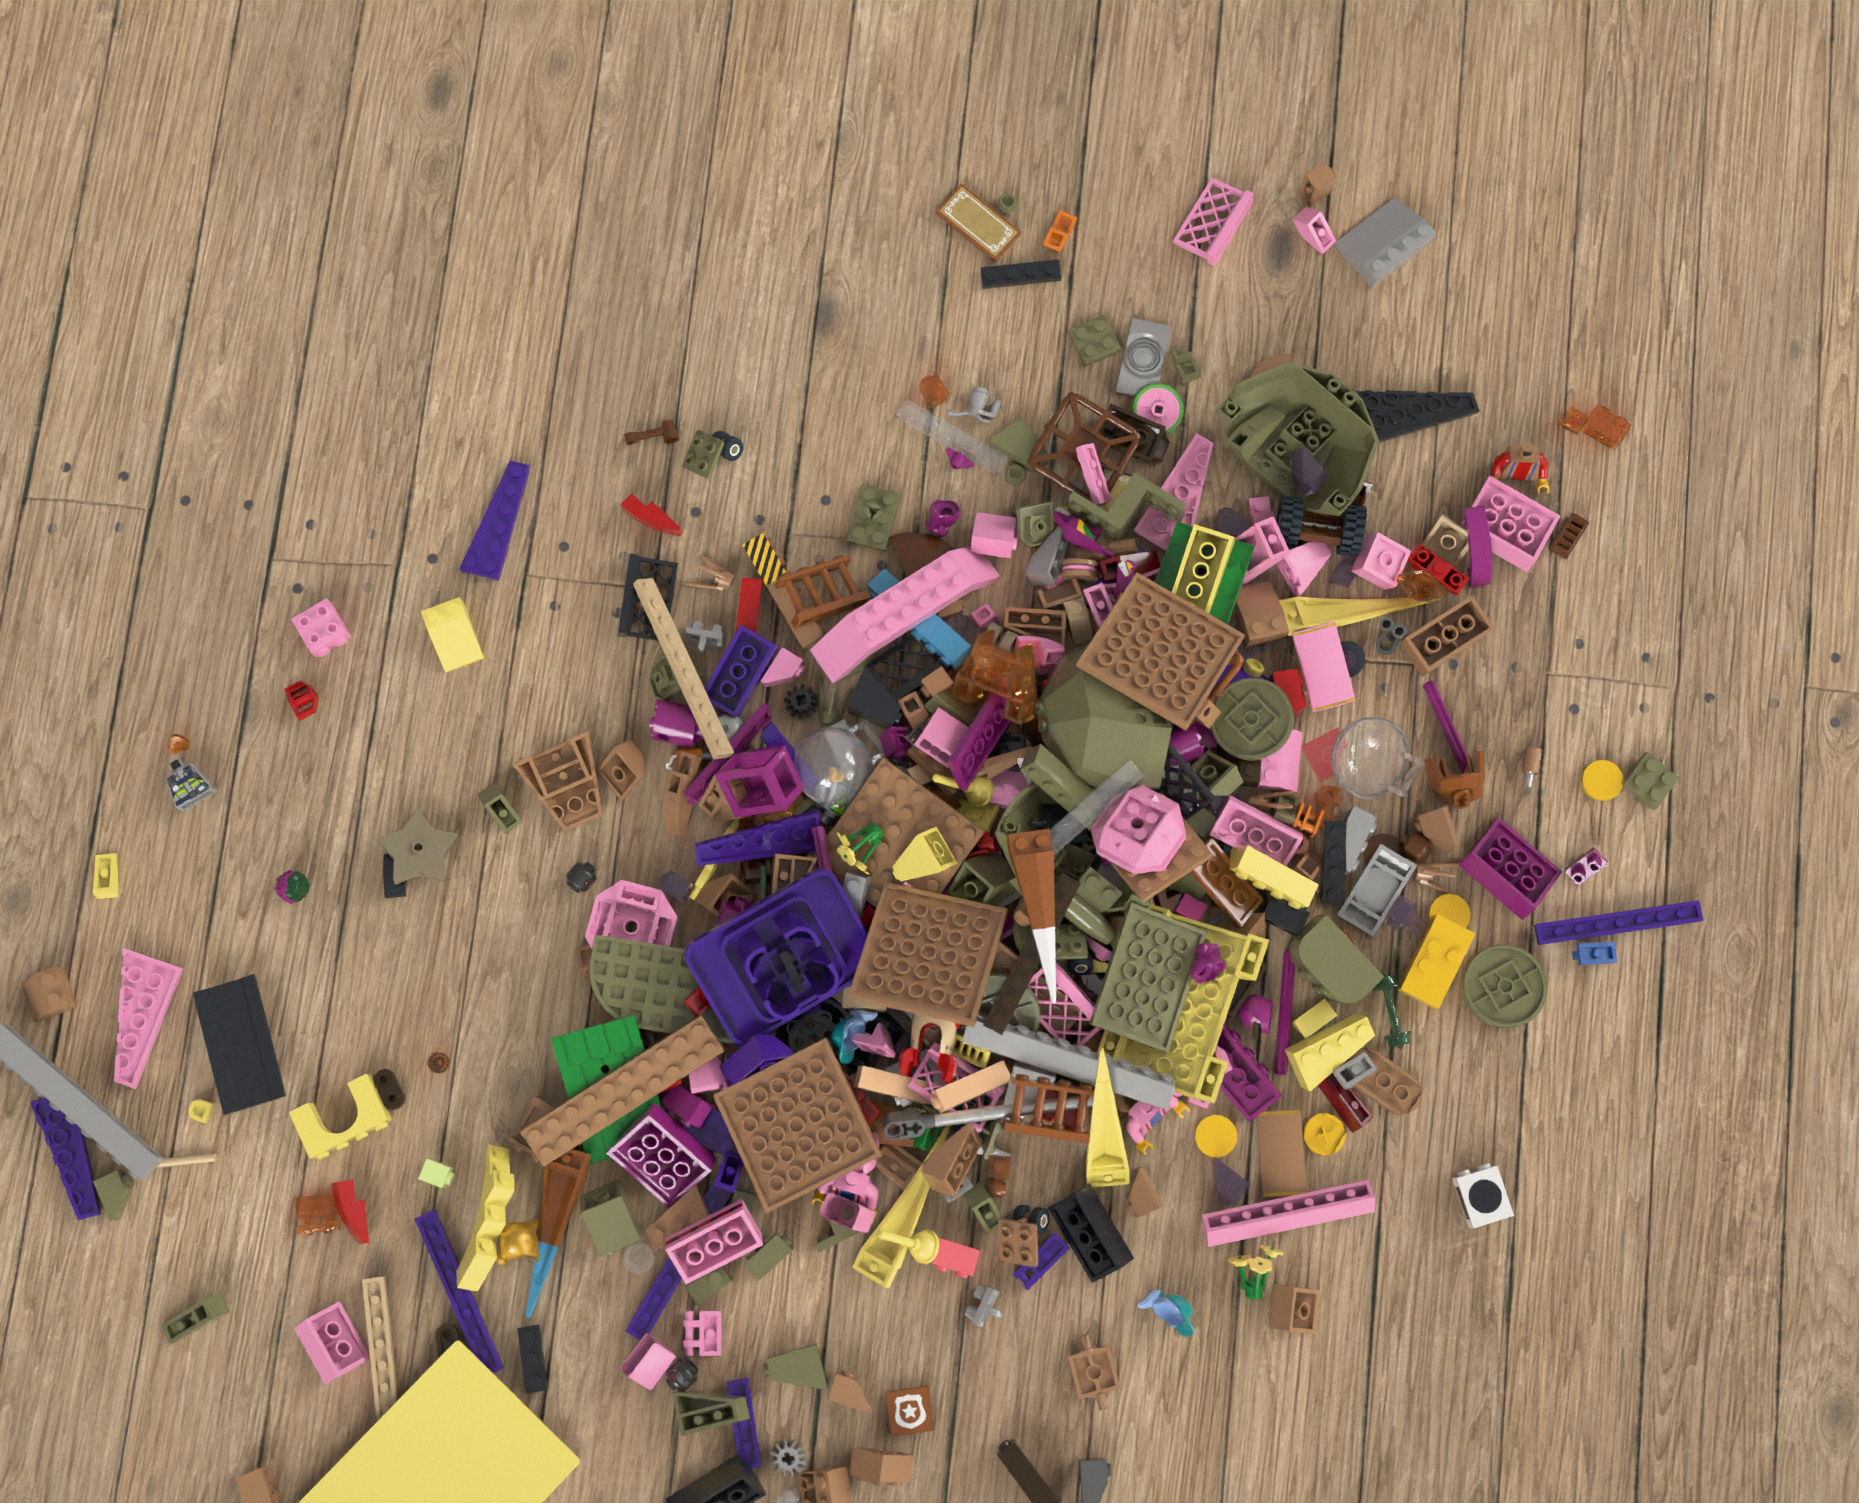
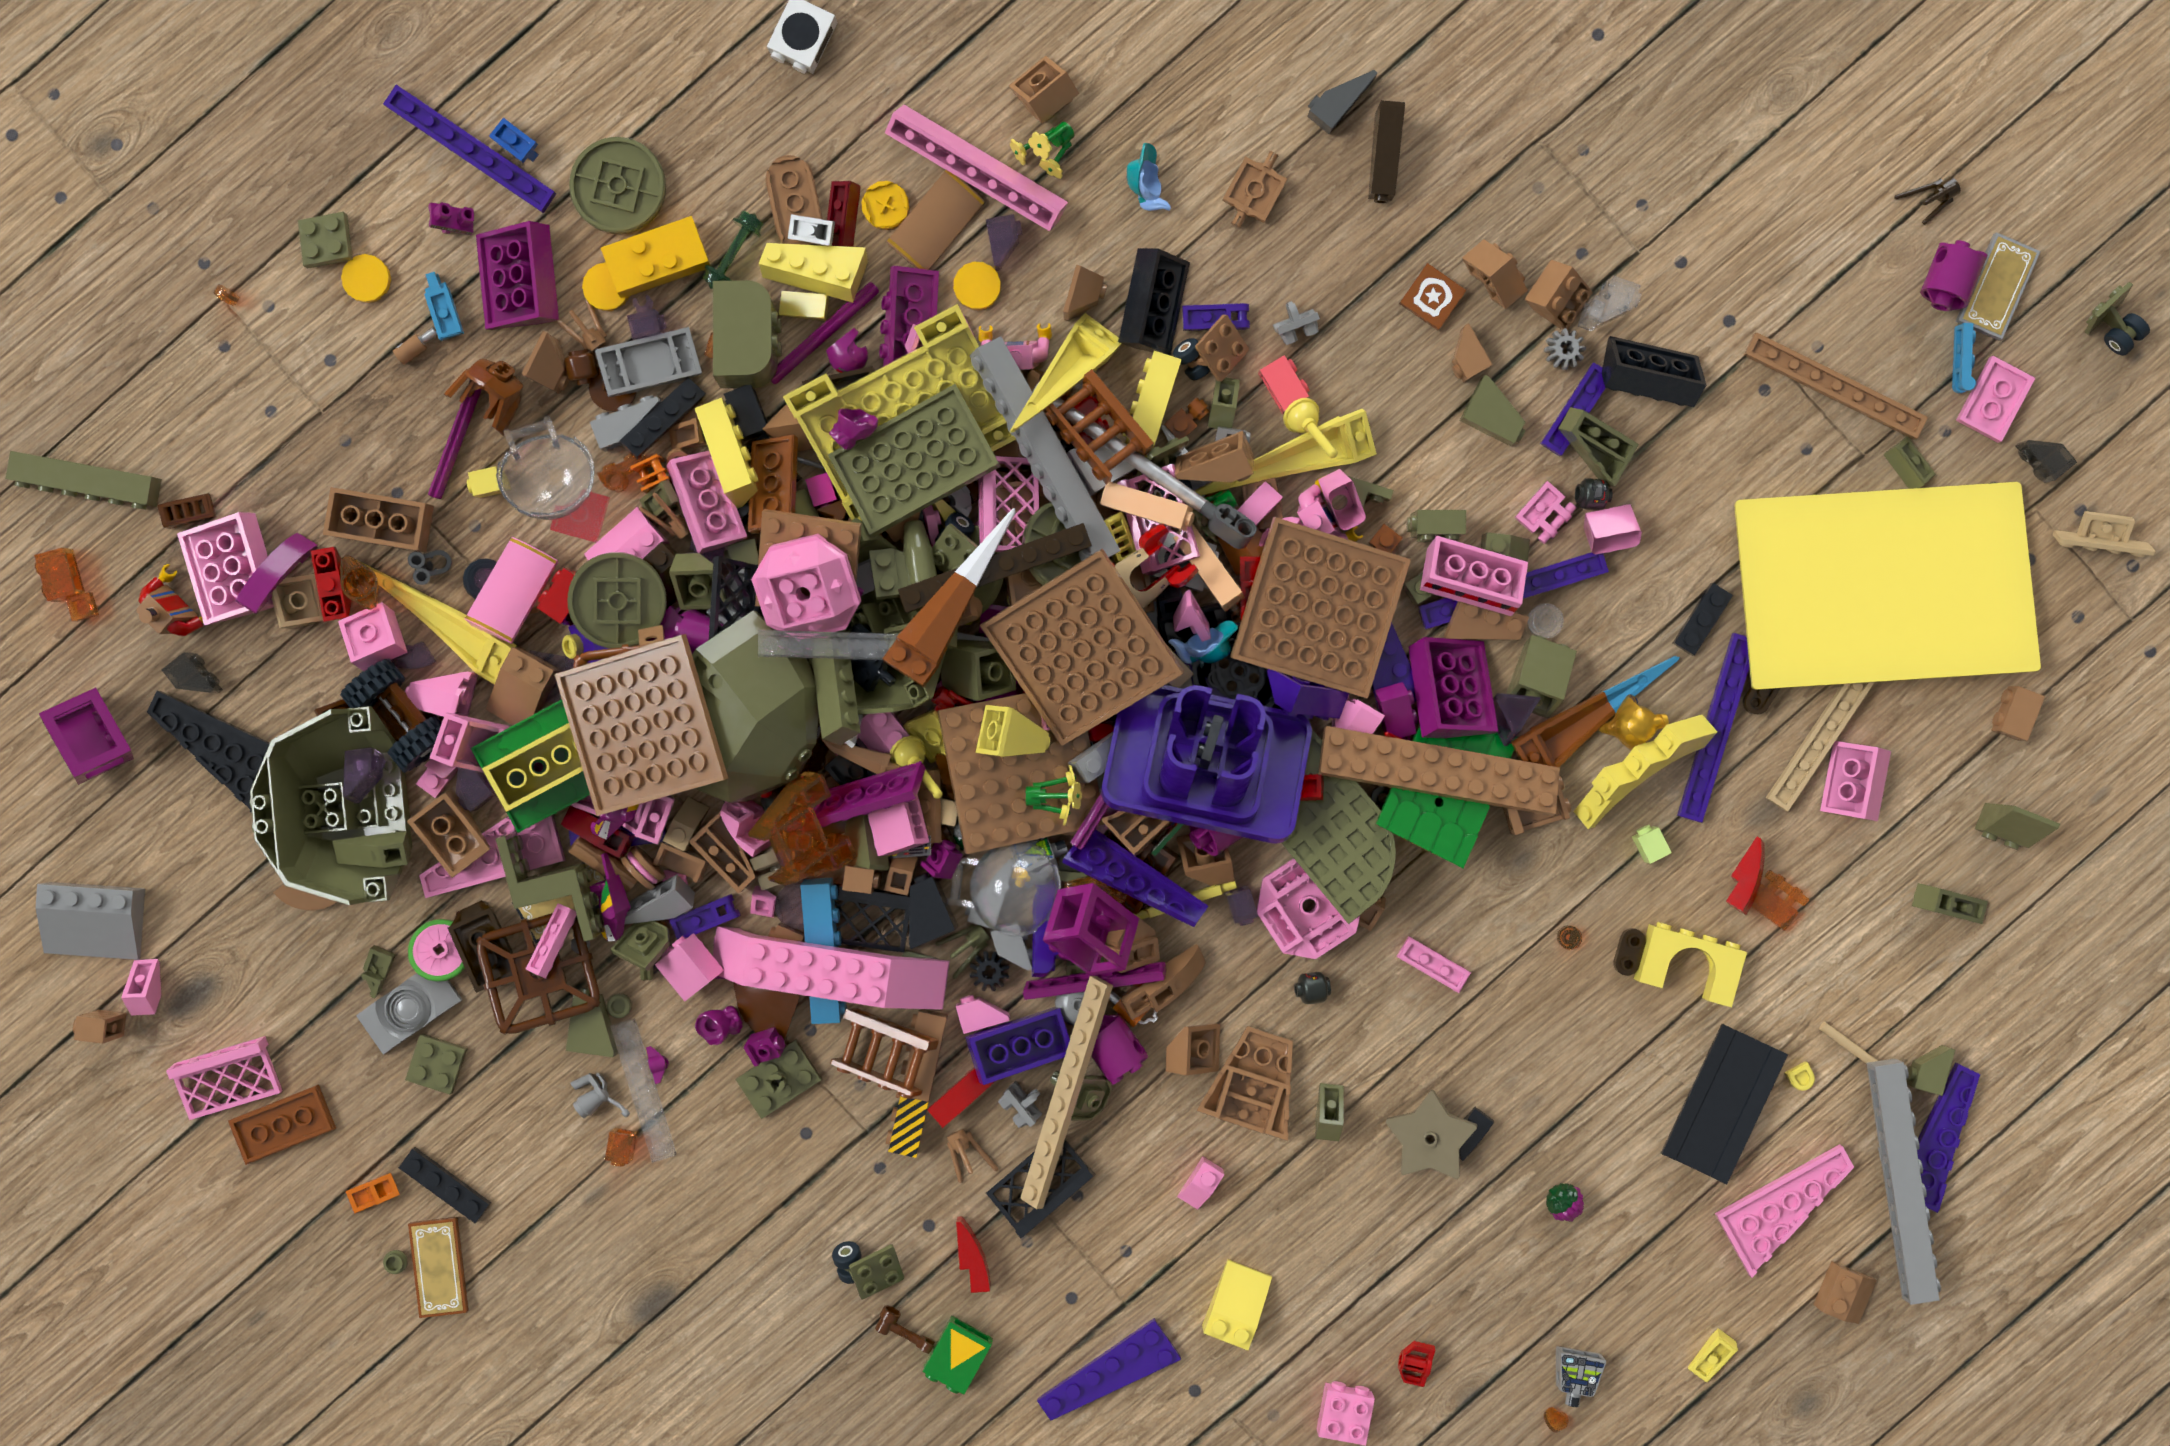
camera: 130 degrees left, 10 degrees up
dark purple slope [714,1150,744,1193] -> none
none -> olive brick [5,451,162,510]
none -> magenta piece [39,687,134,785]
none -> clear smoke slope [162,652,223,693]
none -> clear orange tile [214,284,240,306]
none -> dark orange tile [228,1084,336,1165]
none -> medium nougat slope [407,789,491,878]
none -> dark azure hinge [424,272,464,341]
none -> light yellow brick [467,466,507,498]
none -> dark purple plate [669,894,741,940]
none -> magenta brick [743,1027,786,1067]
none -> green brick [922,1315,993,1395]
none -> light grey slope [991,921,1032,970]
none -> light yellow wedge [1122,351,1181,458]
none -> bright pink slope [1177,1157,1224,1210]
none -> bright pink slope [1237,481,1283,526]
none -> dark orange plate [1369,524,1403,553]
none -> bright pink tile [1397,936,1471,993]
none -> clear purple slope [1493,693,1541,746]
none -> olive slope [1975,803,2060,850]

